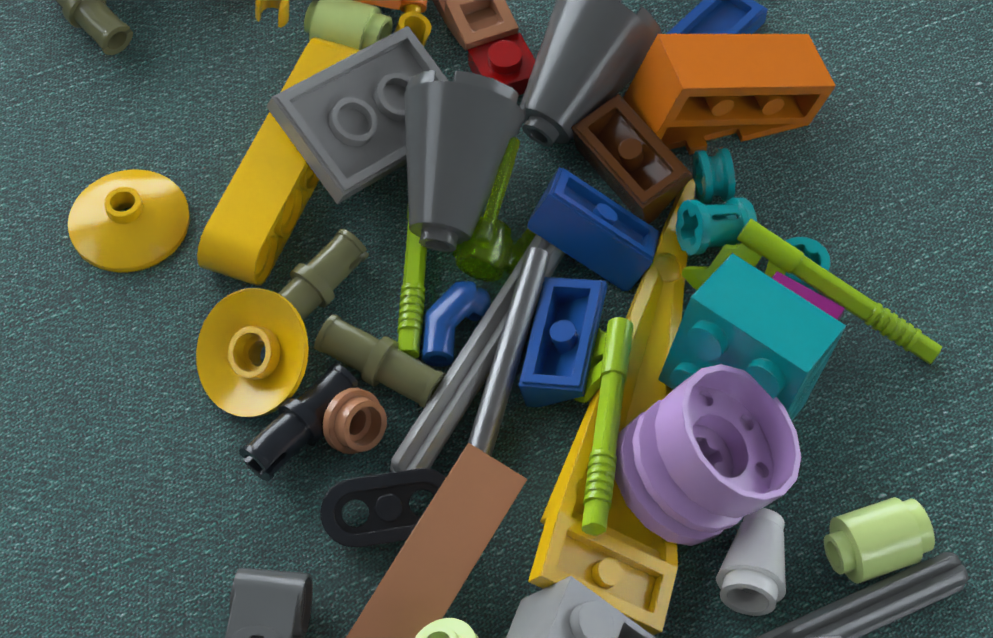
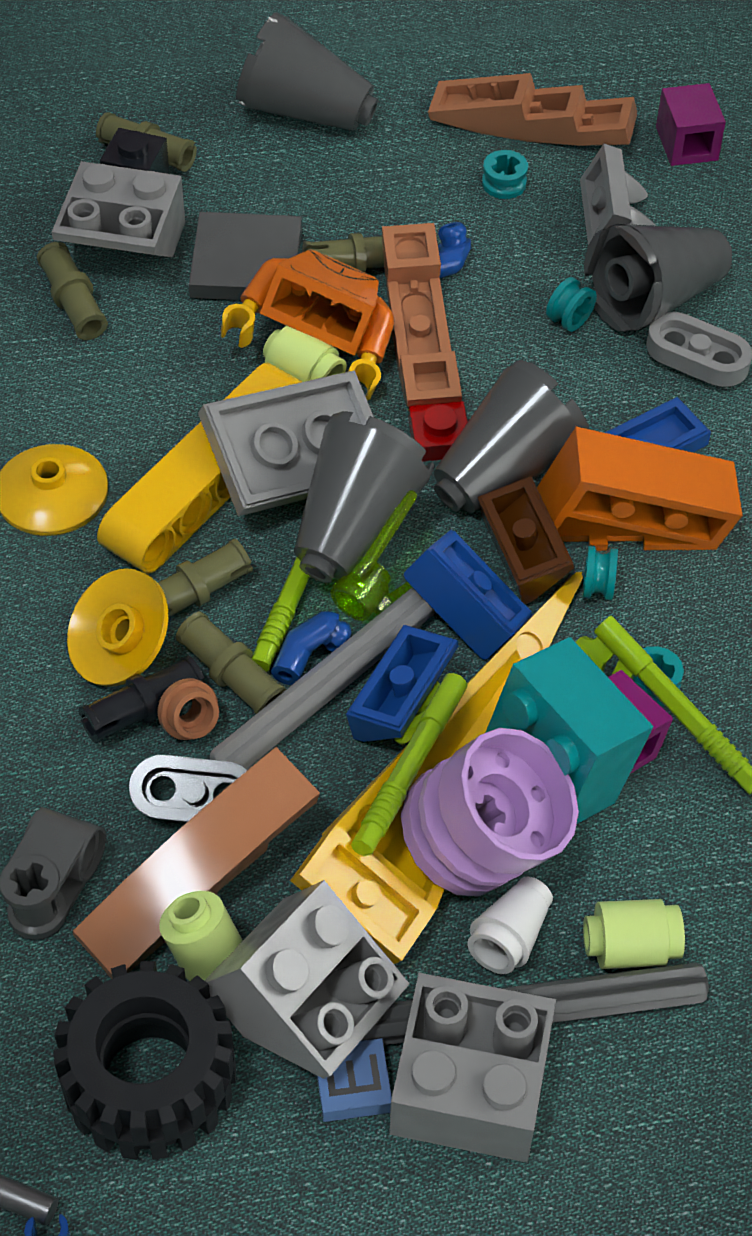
camera: 15 degrees right, 5 degrees down
flat silver bar [468,247,551,456] -> none
teal bush [676,197,757,255] -> none

